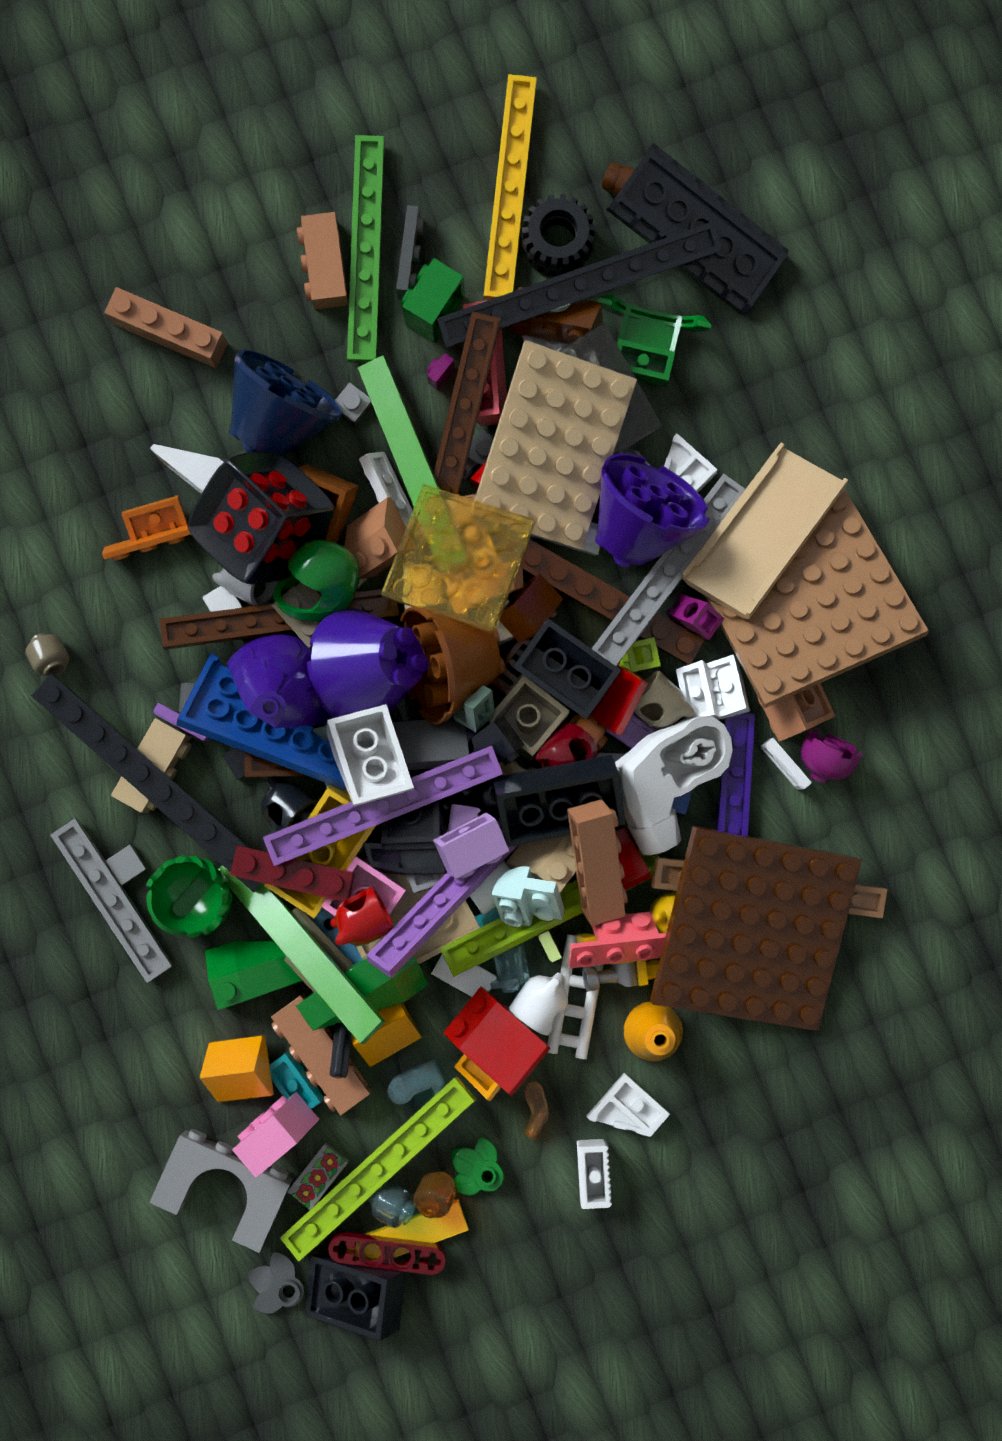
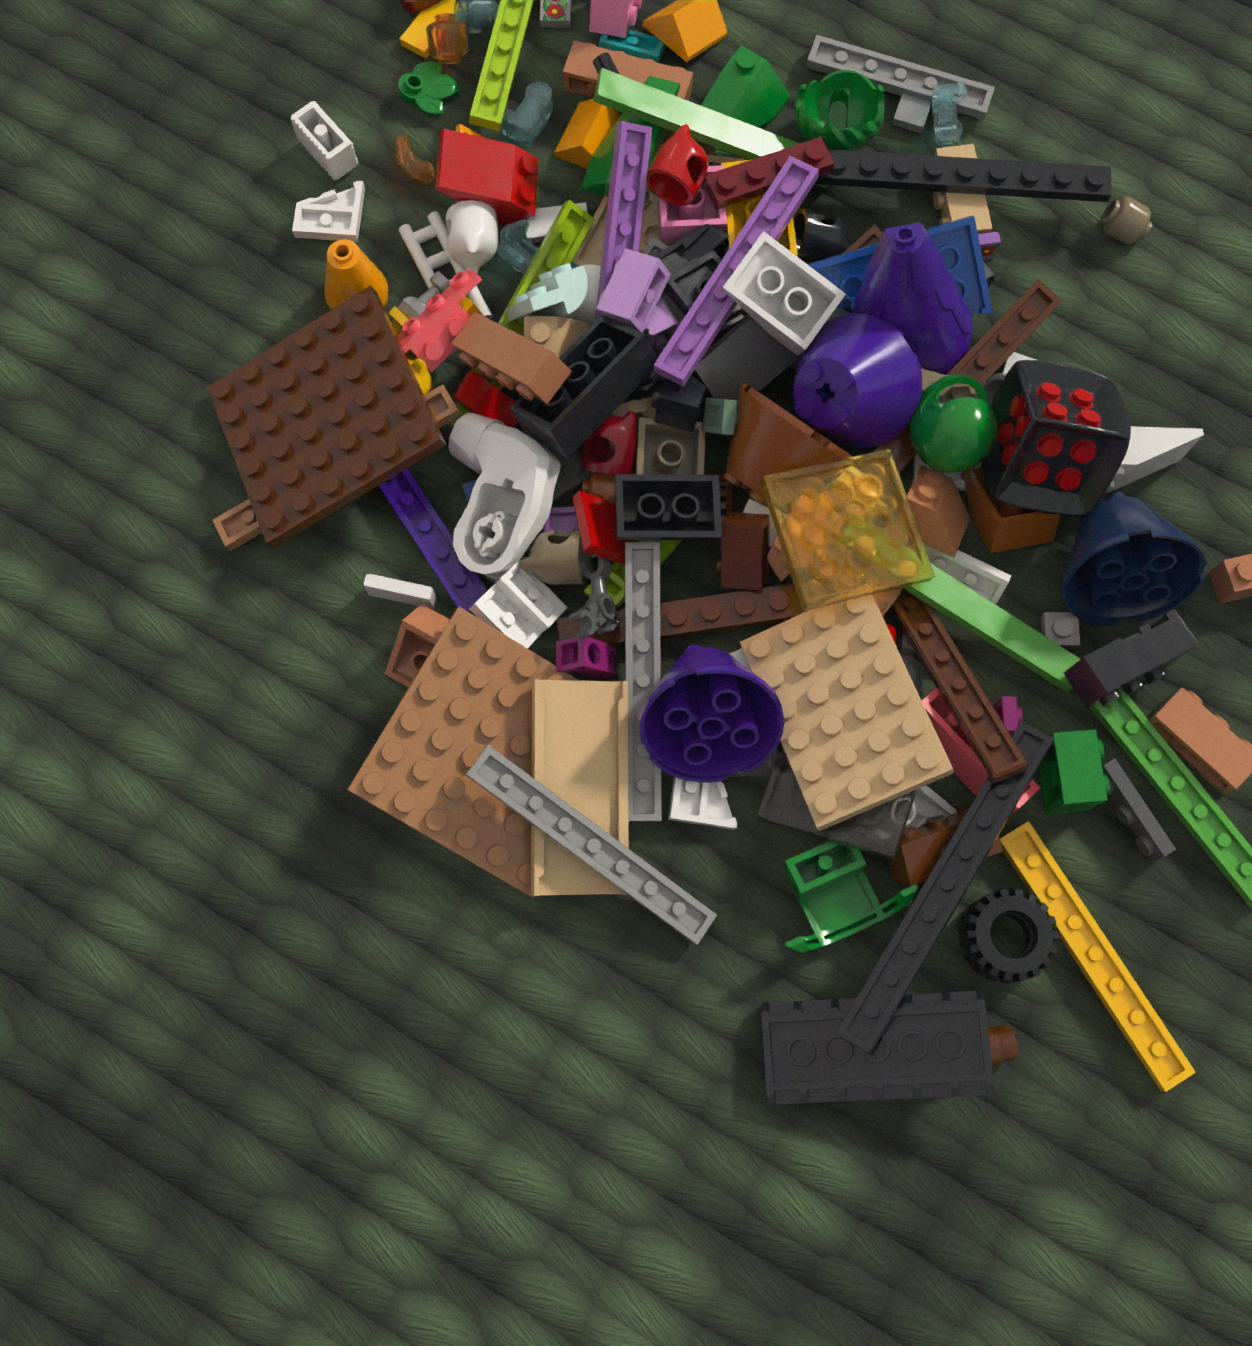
camera: 145 degrees right, 10 degrees down
orange bracket [102,495,191,561] -> none
yellowish green tile [538,930,561,962] -> none
magenta cylinder [801,729,863,783] -> none
none -> light grey plate [465,745,717,945]
none -> dark grey piece [569,557,620,639]
none -> clear light blue leg [931,81,965,148]
none -> black wedge [1064,609,1198,708]

